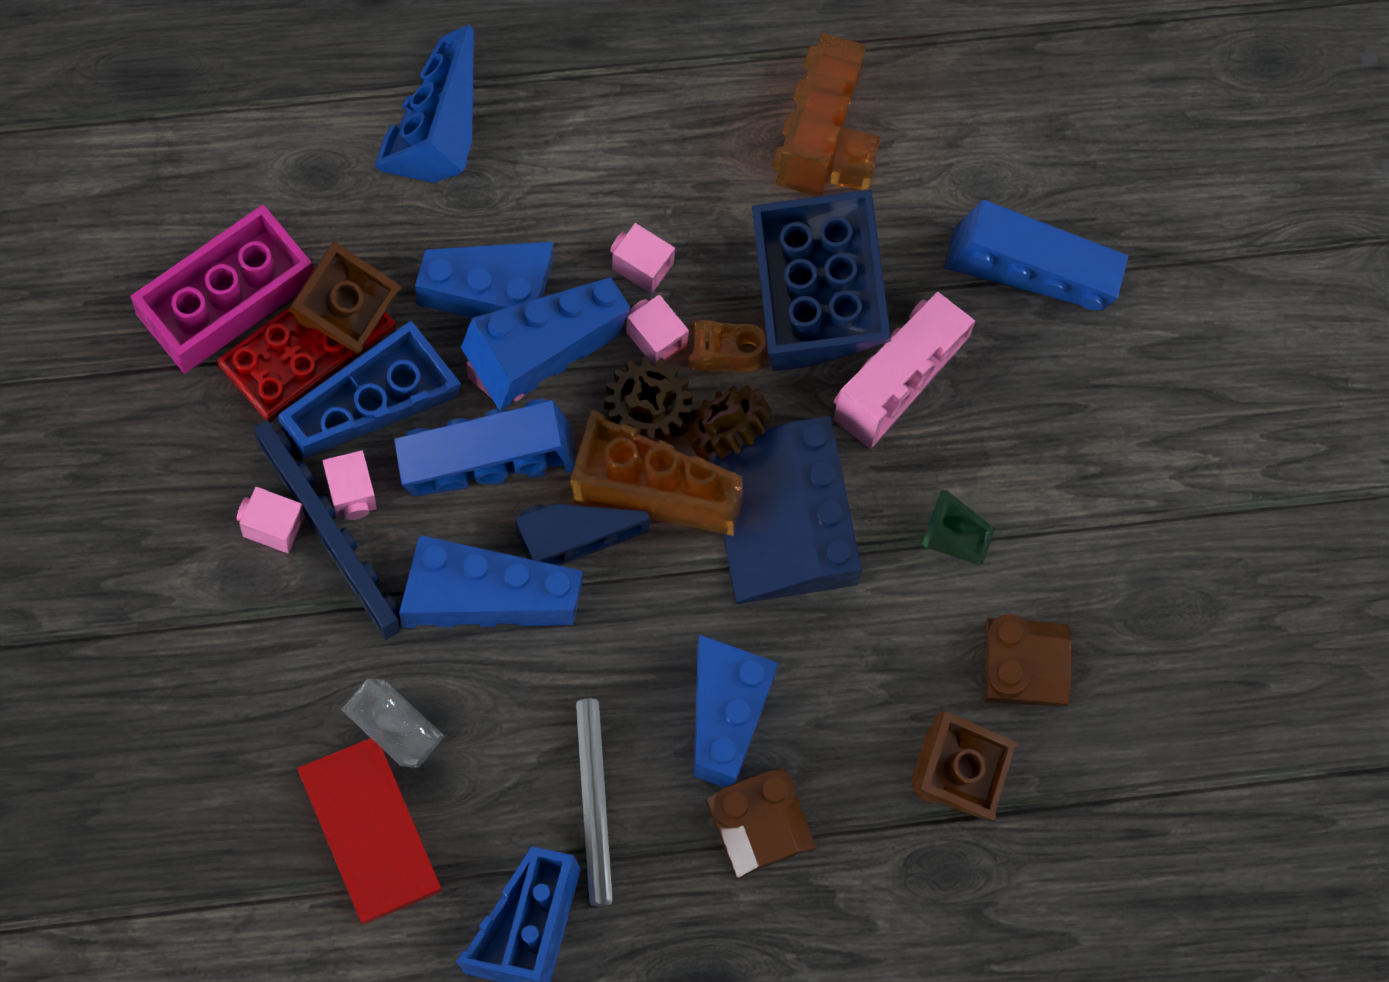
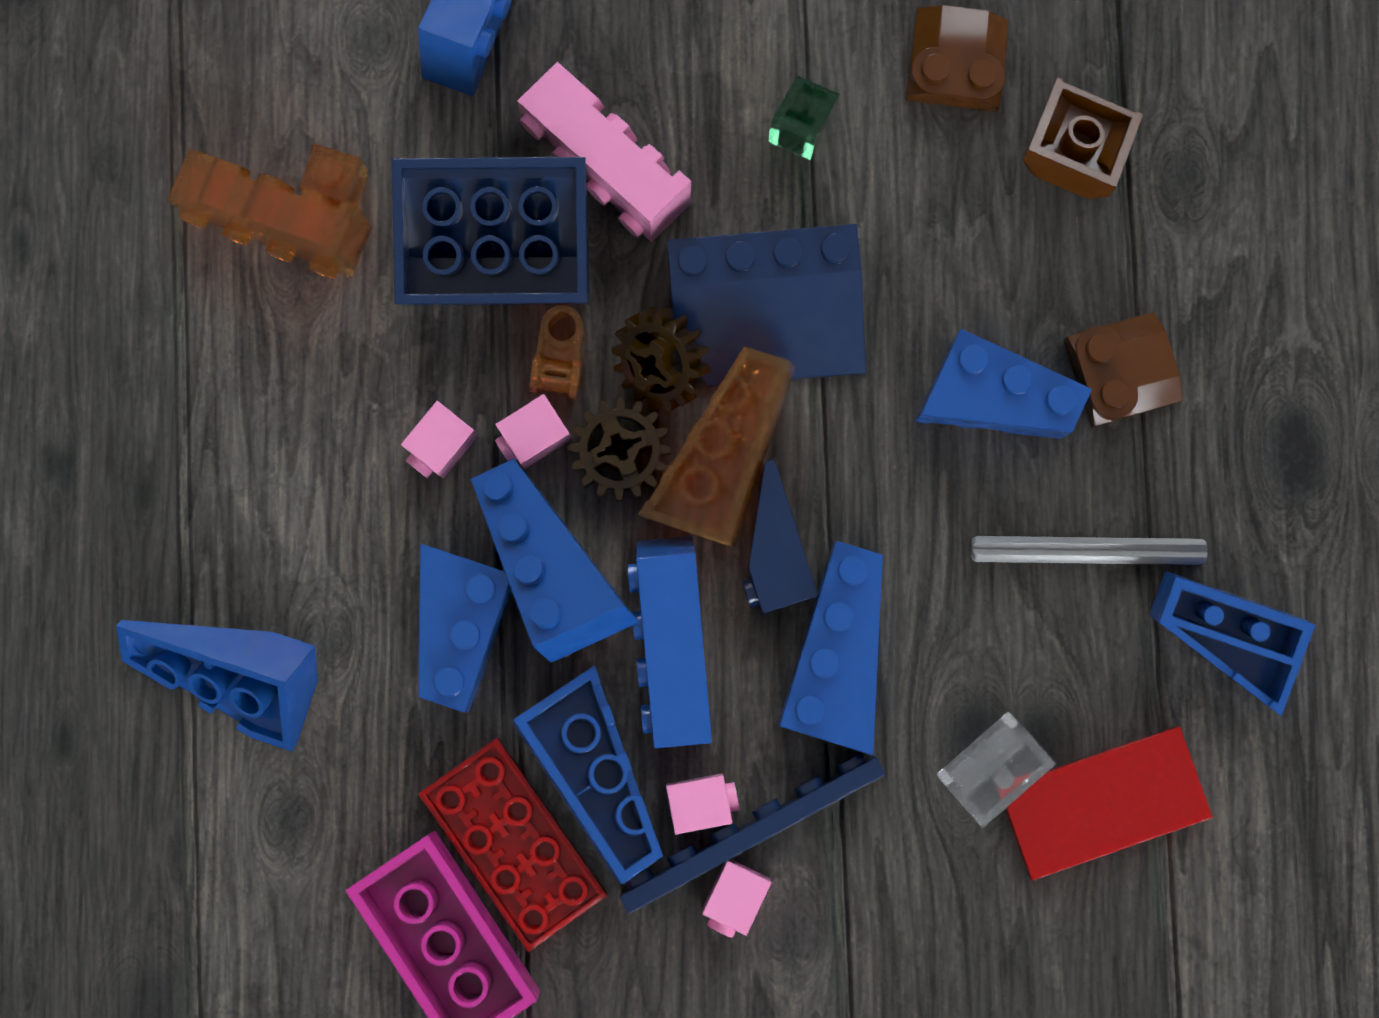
camera: 80 degrees left, 15 degrees up
reddish brown slope [289,241,402,354] -> none

